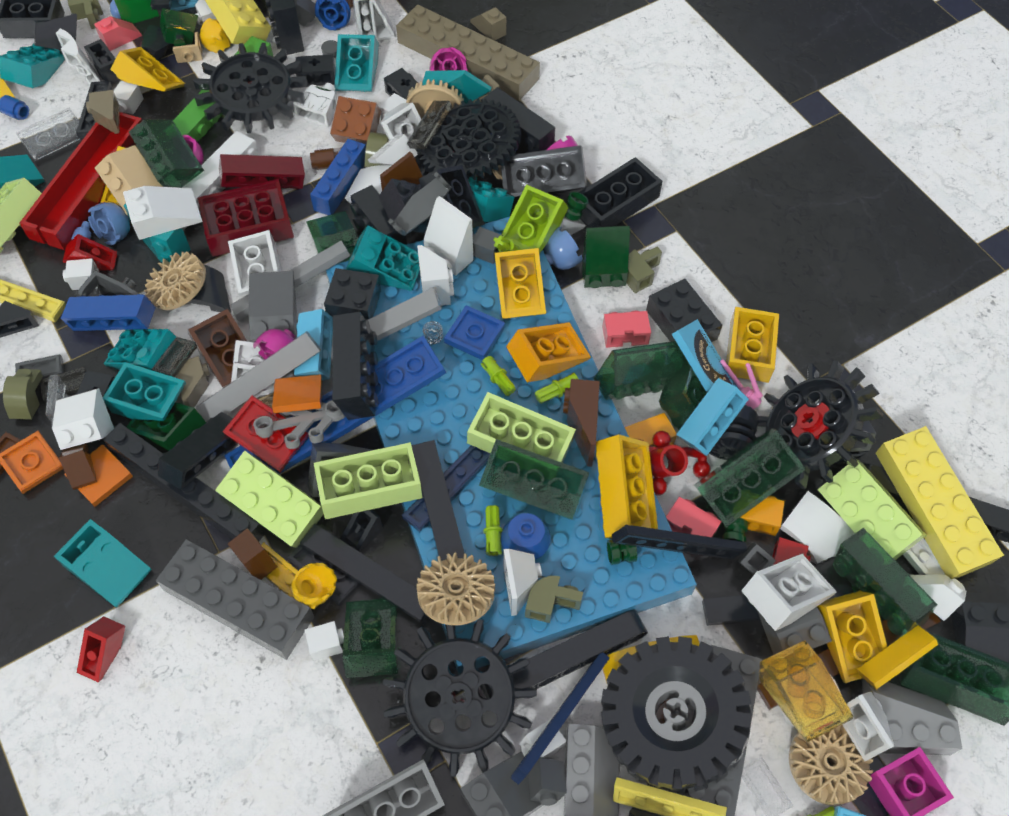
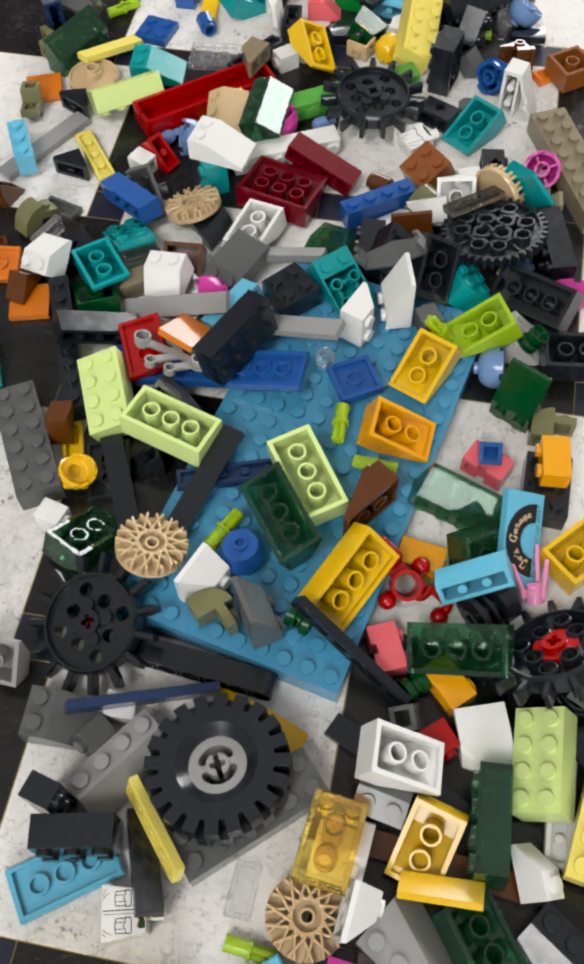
camera: 45 degrees right, 0 degrees up
none -> white slope [144,250,195,297]
none -> dark grey slope [231,576,284,650]
none -> medium blue cylinder [312,116,337,129]
none -> blue slope [478,441,503,465]
none -> light orange brick [534,435,572,488]

